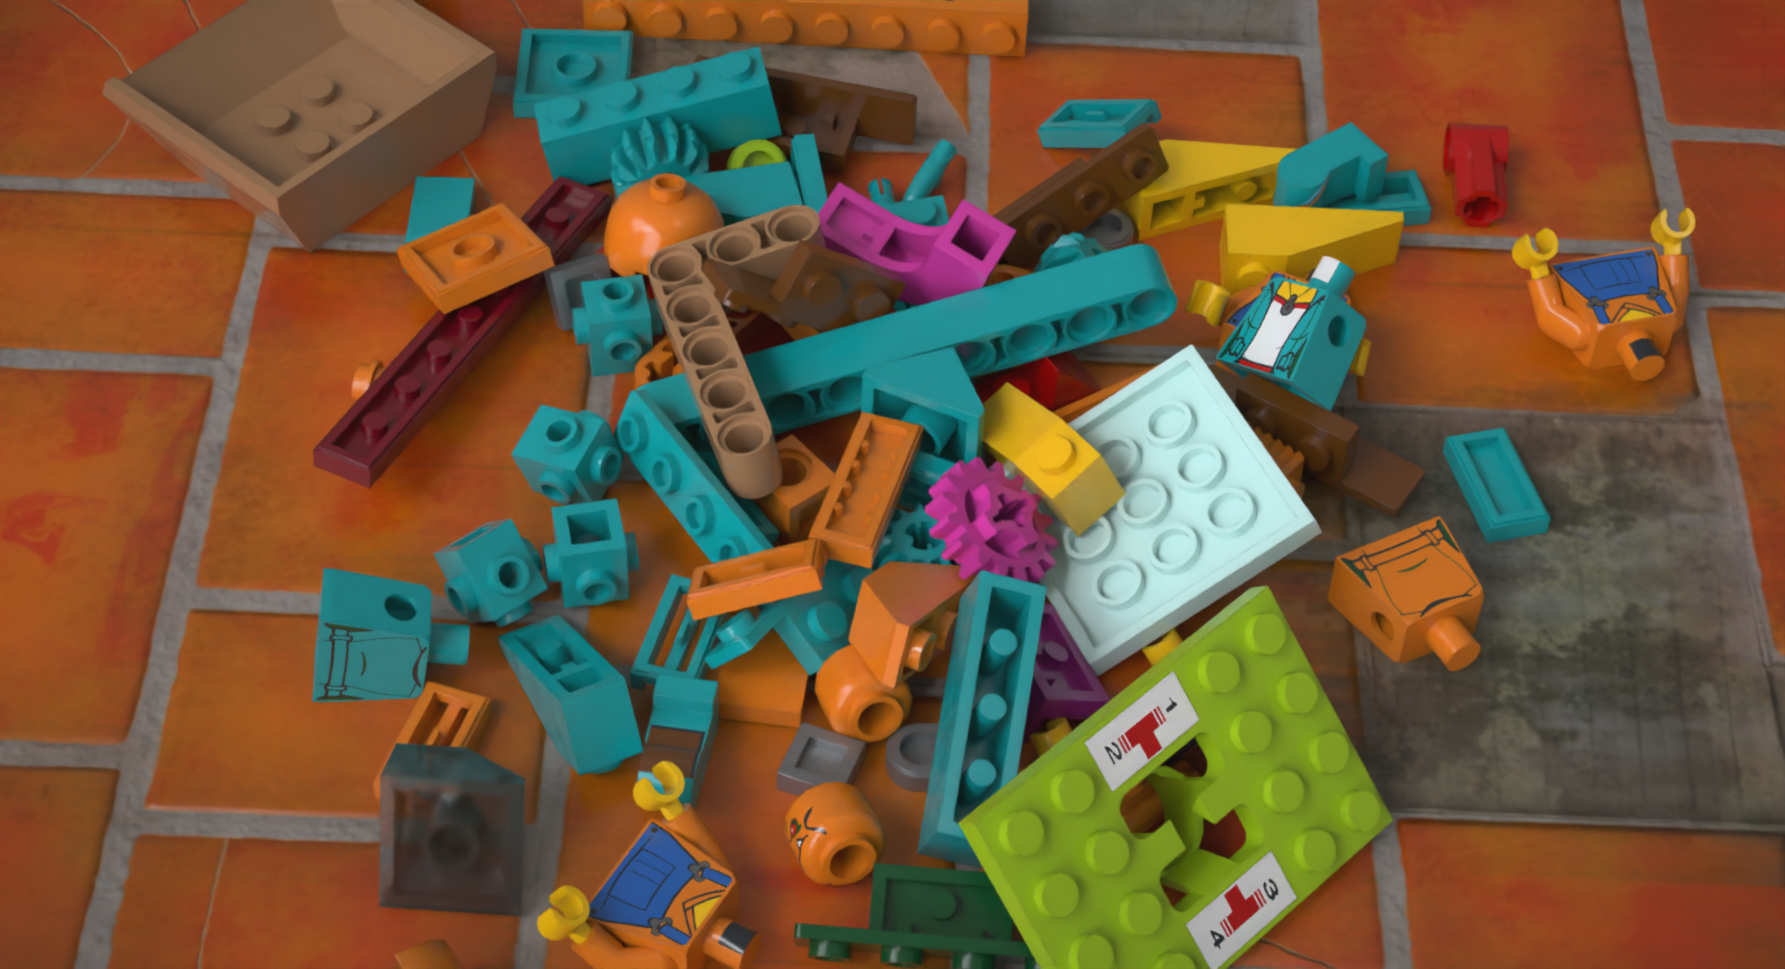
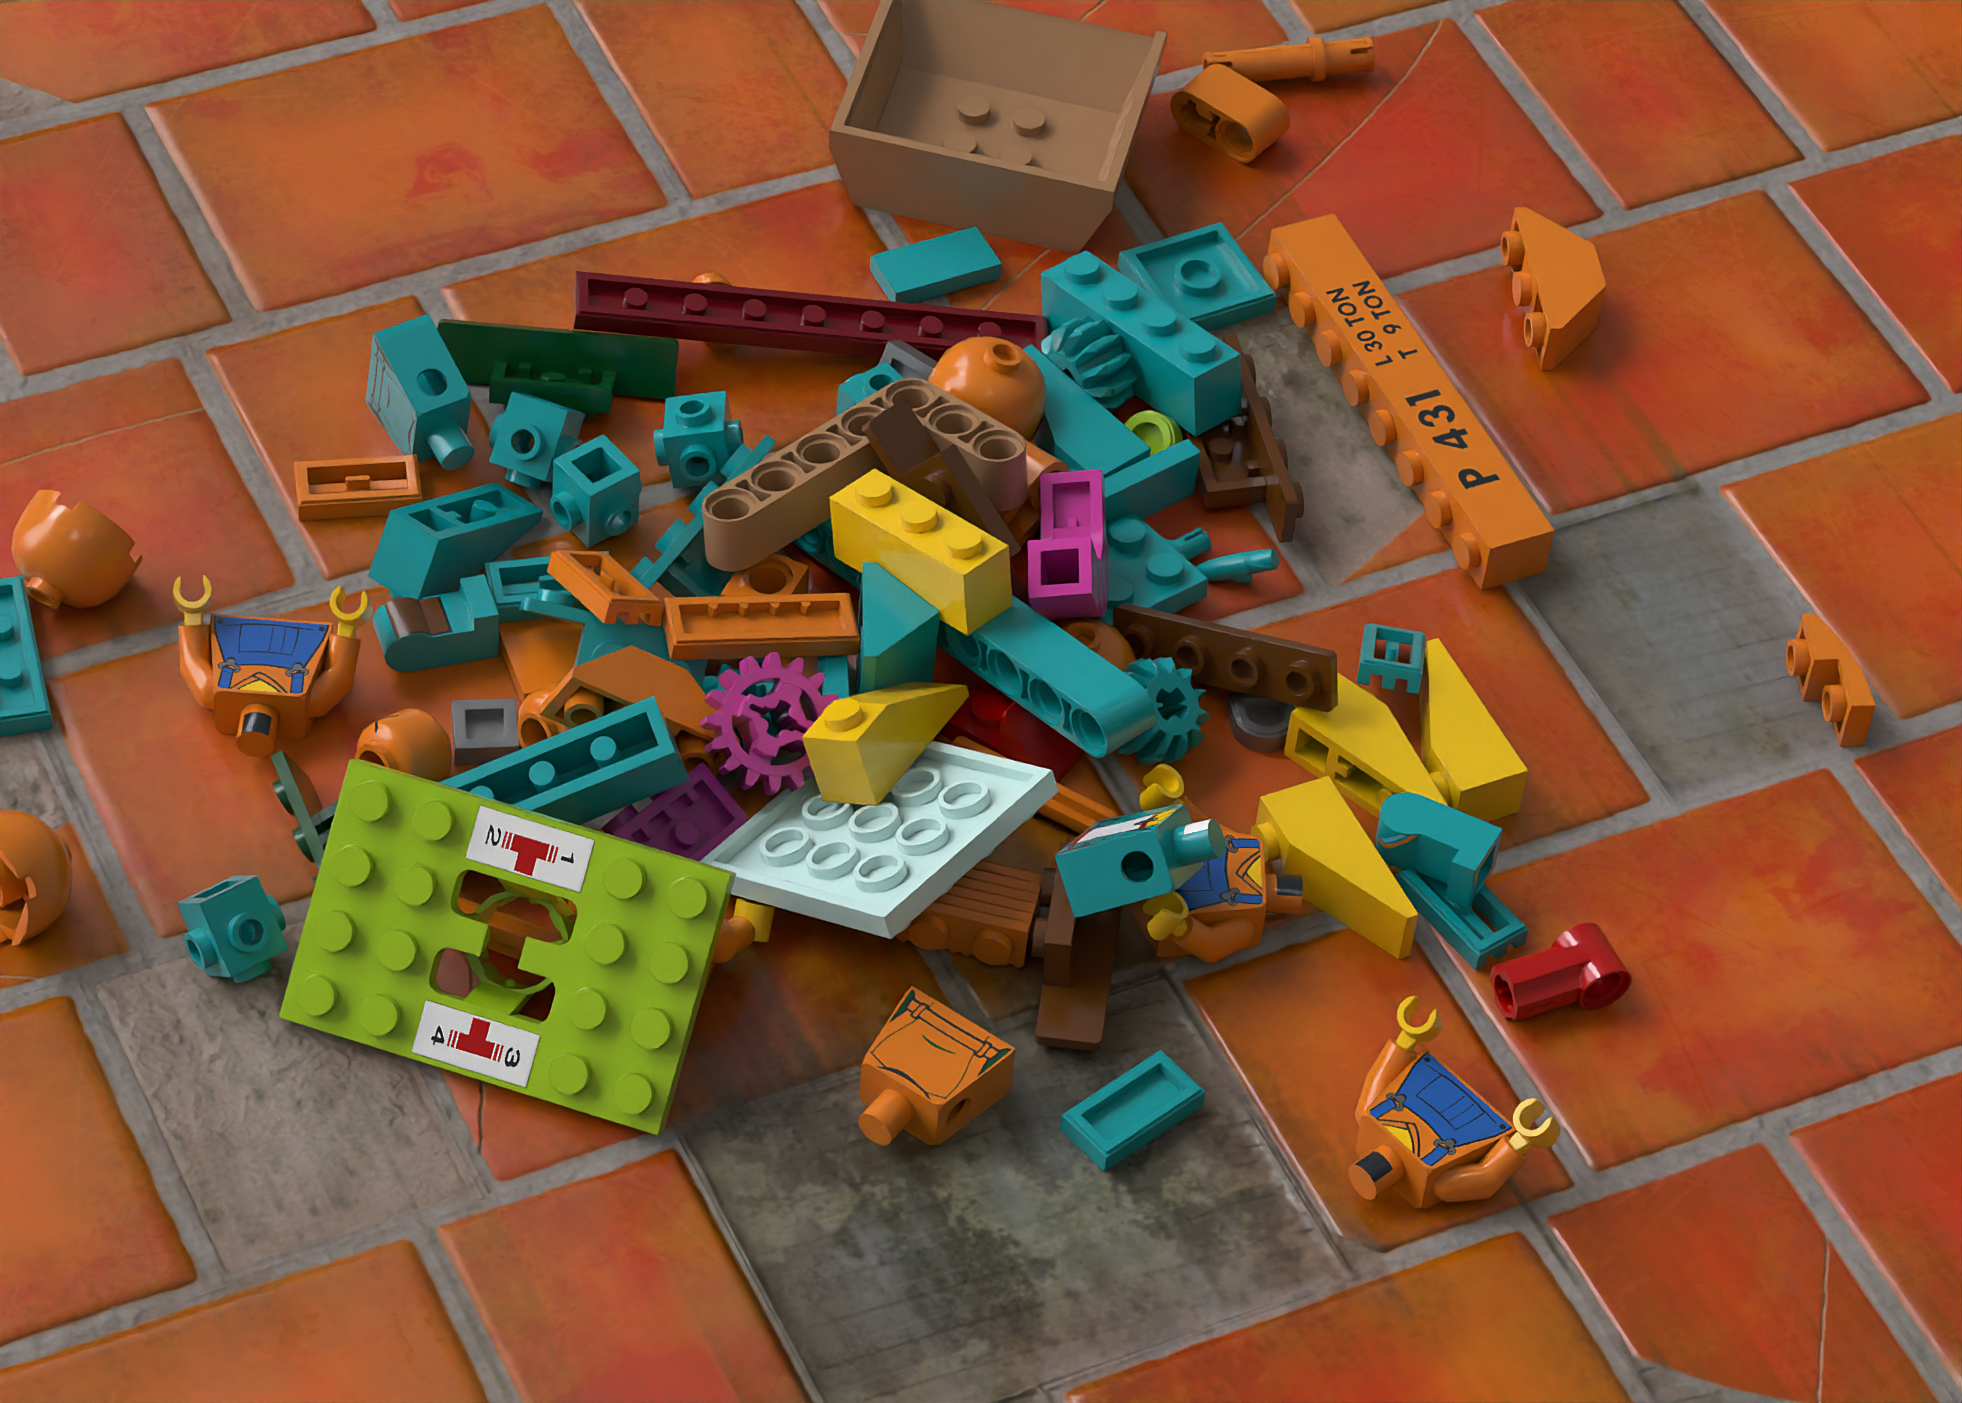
camera: 60 degrees right, 0 degrees up
clear smoke slope [379,743,526,916] -> none
orange tile [396,202,555,314] -> none
none -> dark green bracket [437,319,679,419]
none -> yellow brick [829,469,1013,636]
none -> yellow slope [1419,638,1528,822]

